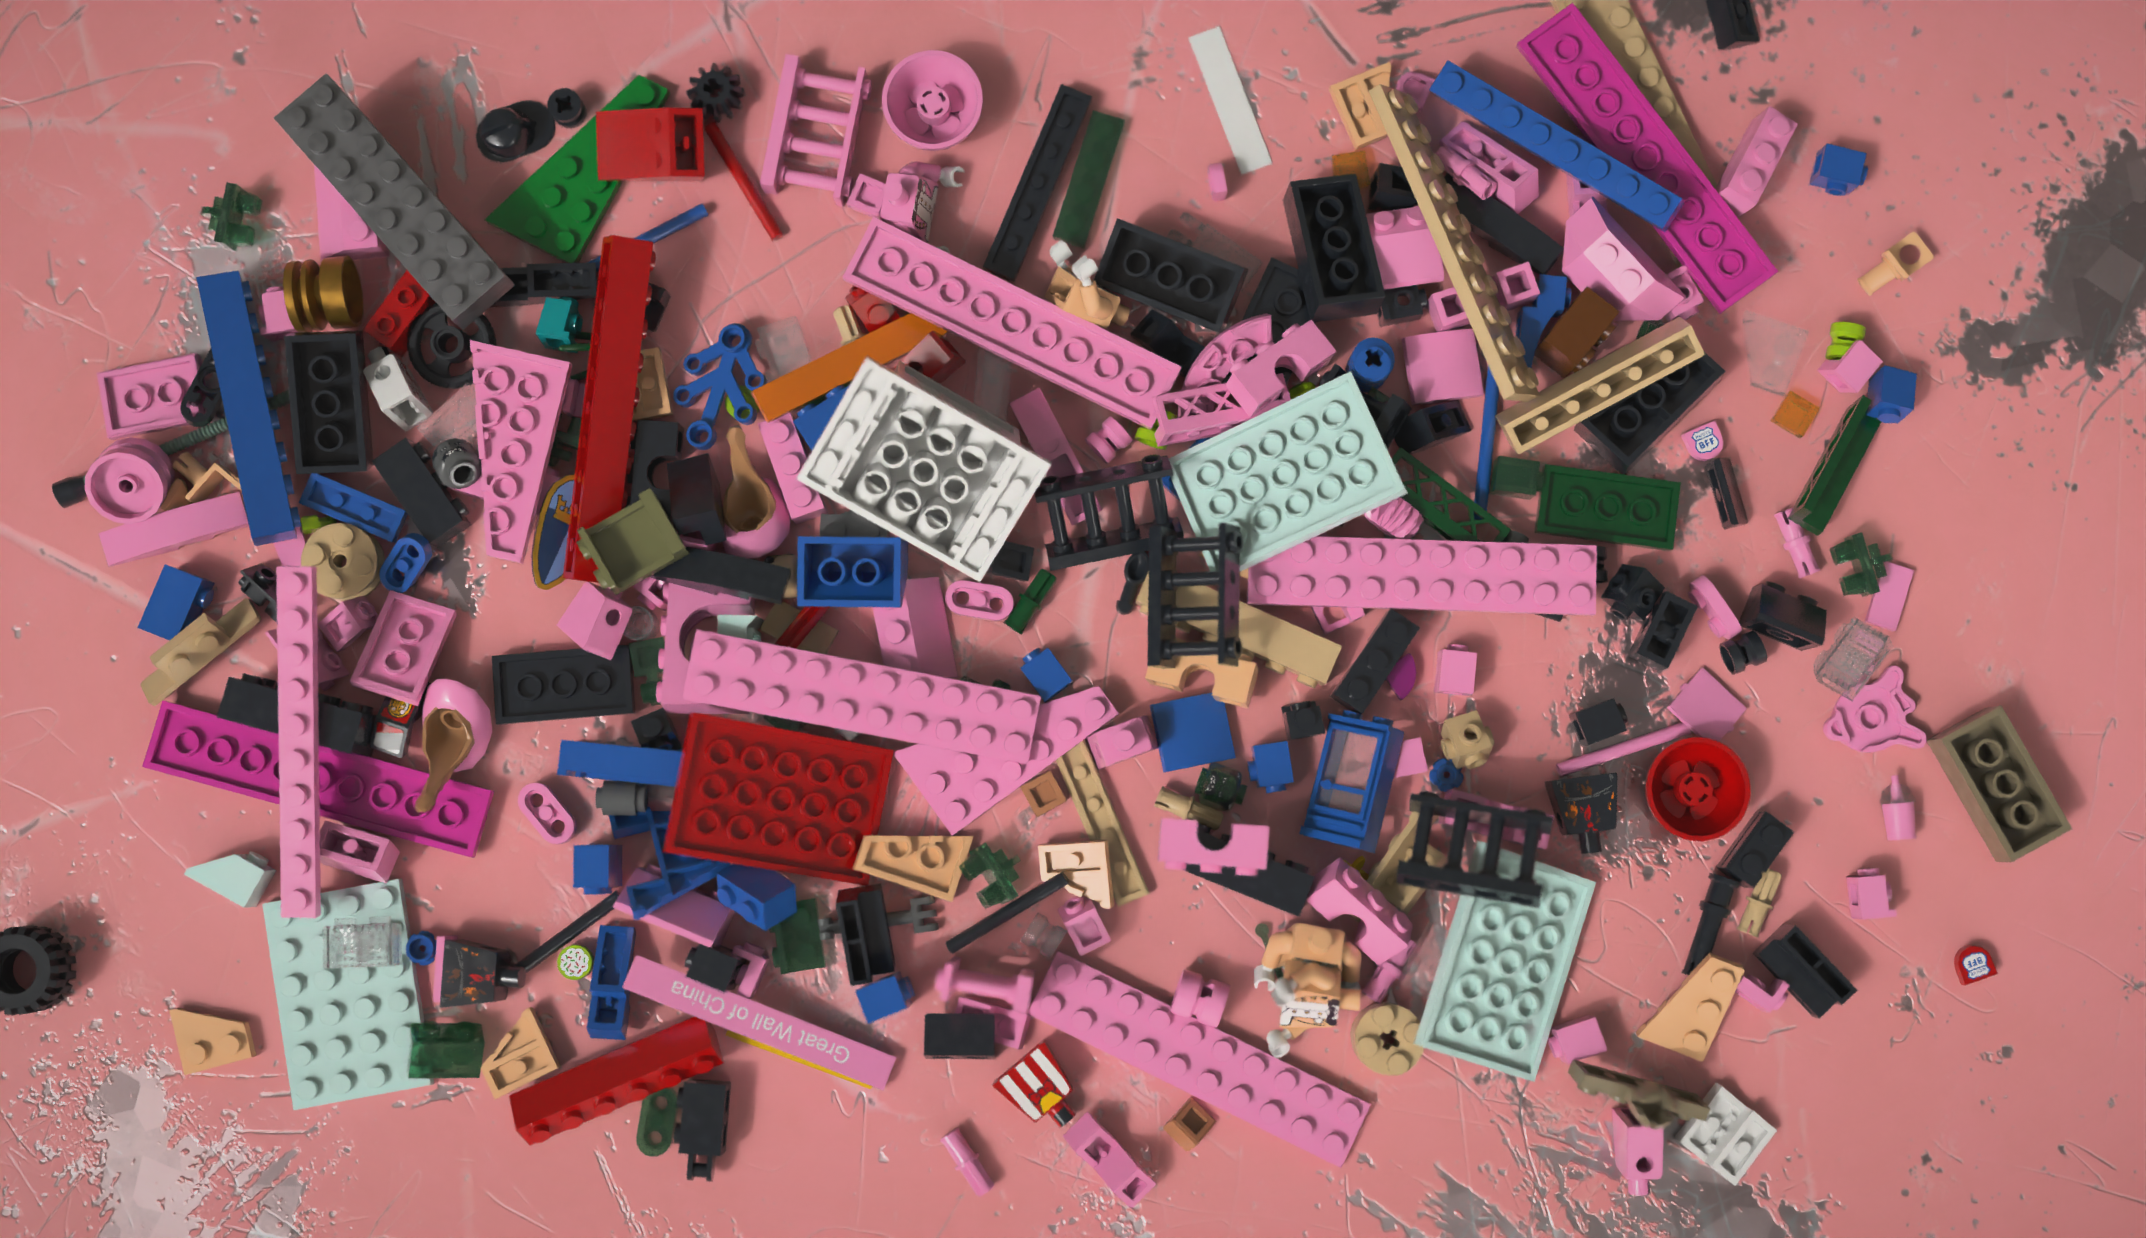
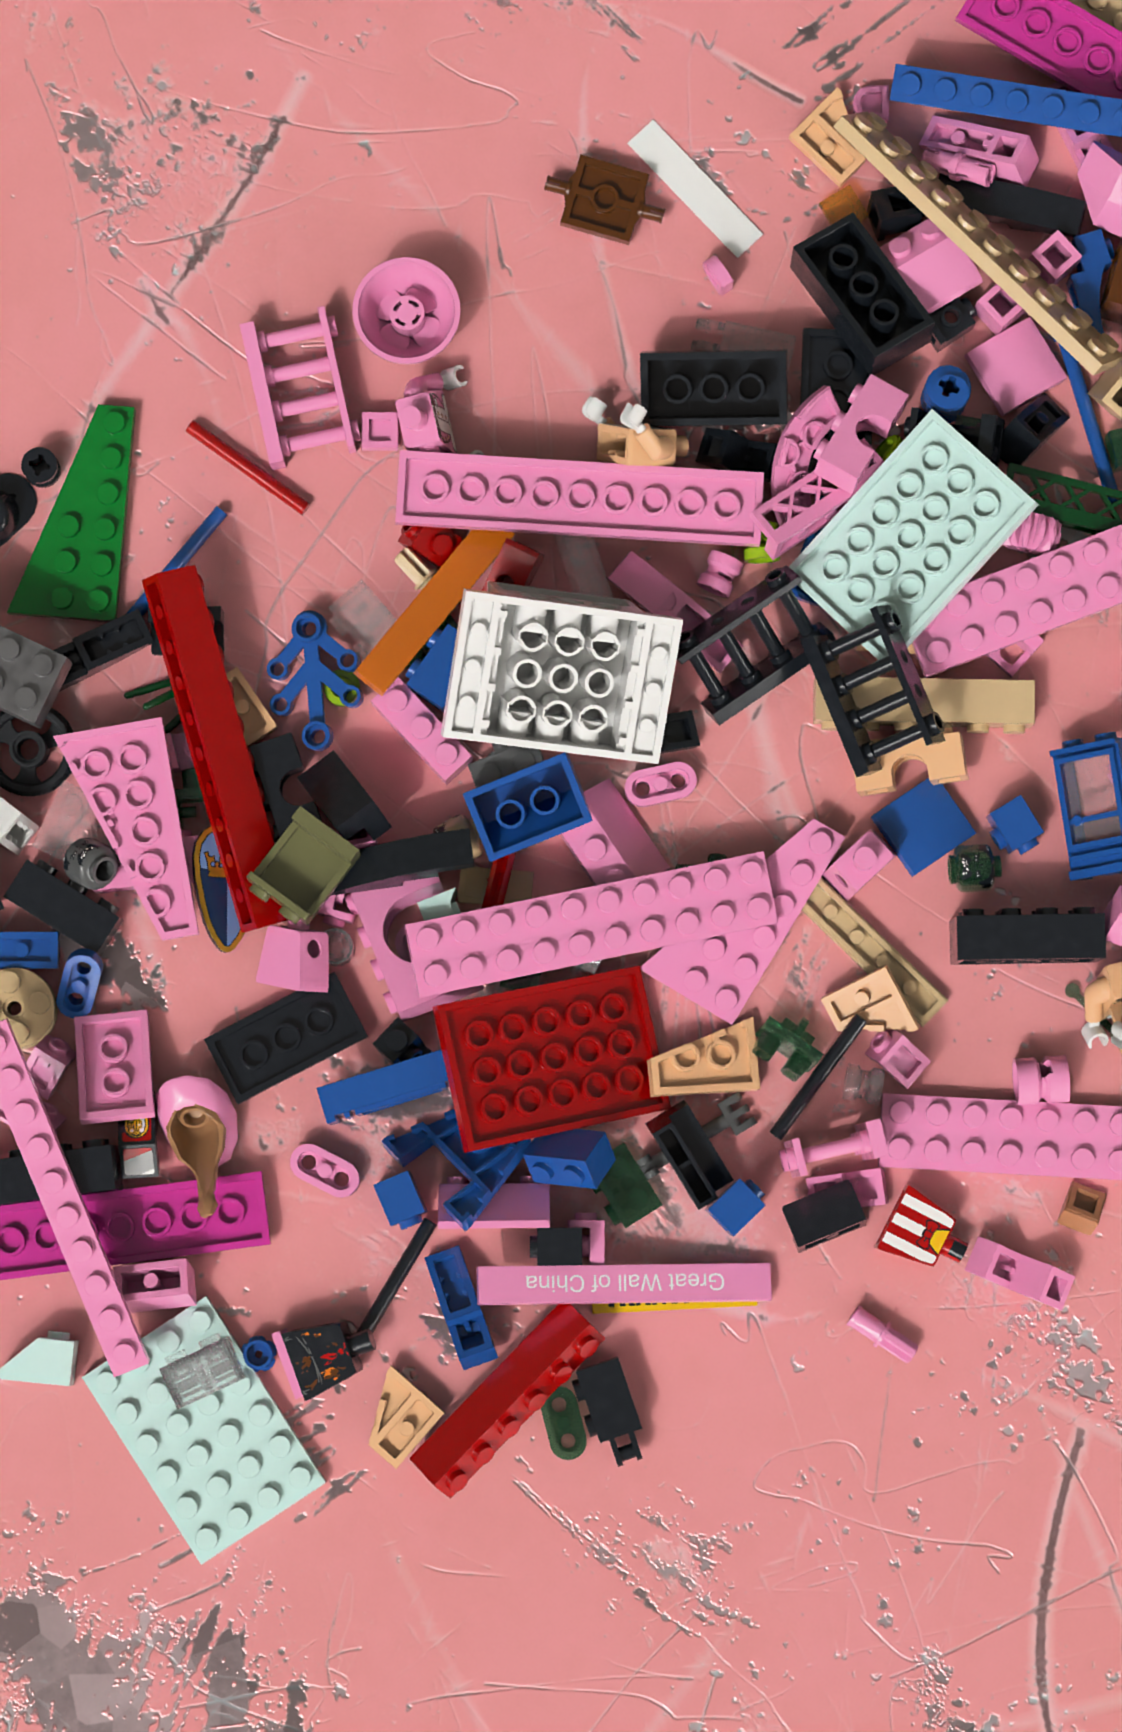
camera: 25 degrees left, 0 degrees up
light nougat wing [169,1008,257,1075] -> none
clear green bracket [407,1021,485,1078] -> none
teal brick [536,297,583,353] -> none
tile [557,945,594,980] -> none
red slope [596,107,705,182] -> none
dark grey brick [596,781,648,816] -> none
clear green plate [629,637,665,706] -> none
black gear [687,63,745,123] -> none
medium nougat hat [722,425,791,559] -> none
black plate [983,84,1092,283] -> none
dark green axle [1003,569,1057,635] -> none
blue brick [1020,647,1073,703] -> none
nougat plate [1020,771,1067,817] -> none
clear green plate [1053,110,1125,249] -> none
black piece [1116,551,1149,615] -> none
tan axle [1154,786,1224,830] -> none
bright pink arch [1158,818,1269,876] -> none
black brick [1281,701,1325,741] -> none
black arch [1330,608,1420,714] -> none
magenta tile [1386,653,1416,701] -> none
none -> reddish brown plate [544,154,666,245]

